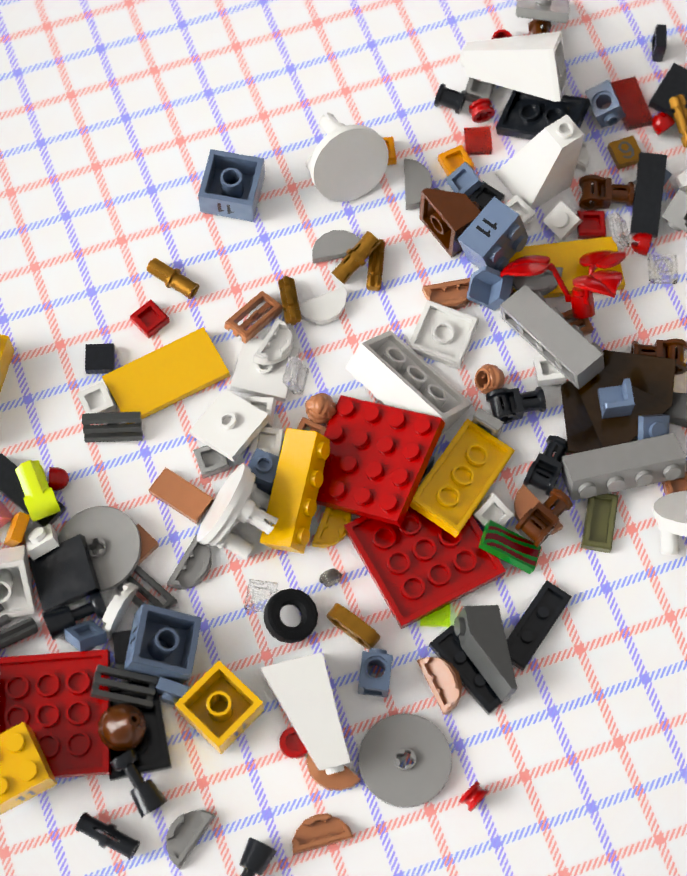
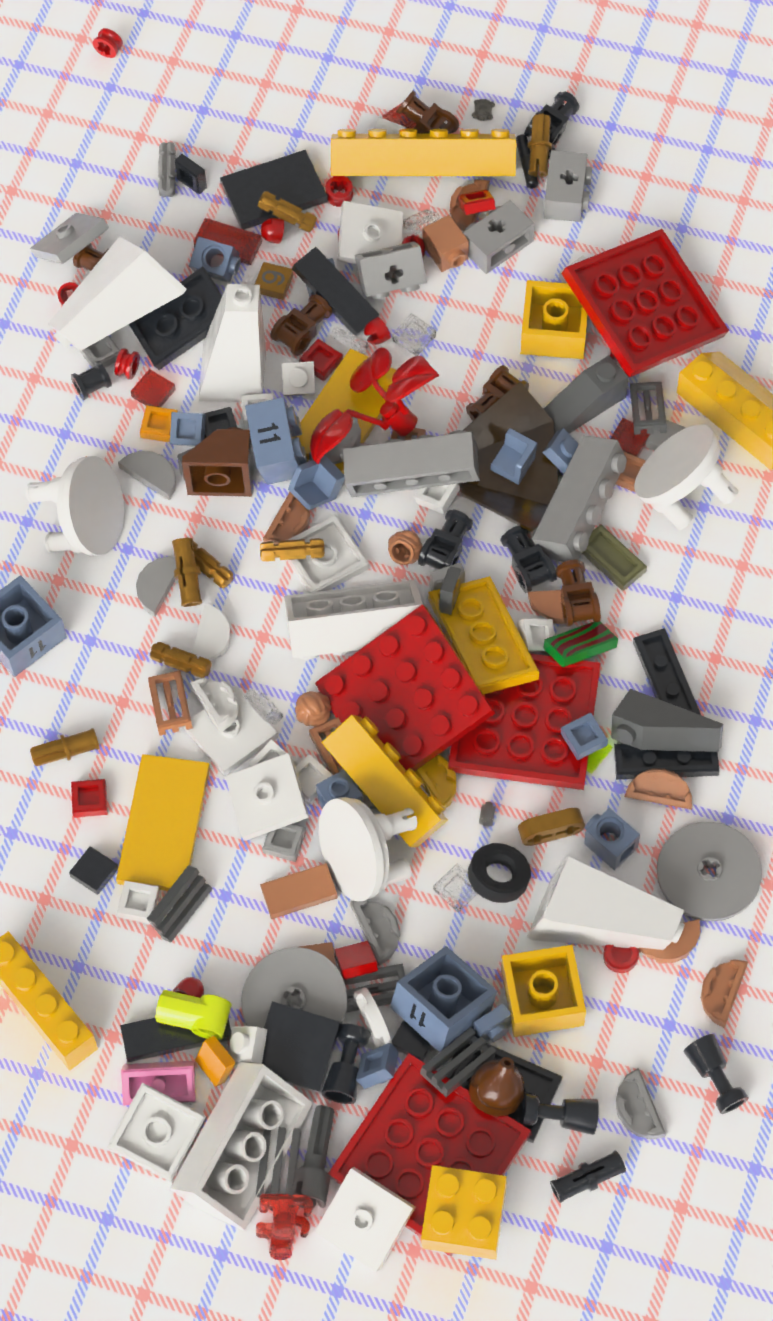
camera: 50 degrees left, 5 degrees down
none -> light grey axle [158,142,176,197]
none -> pearl gold axle [260,538,325,562]
none -> red tile [334,941,378,979]
none -> dark grey tile [439,566,462,615]
none -> sand blue plate [560,713,608,760]

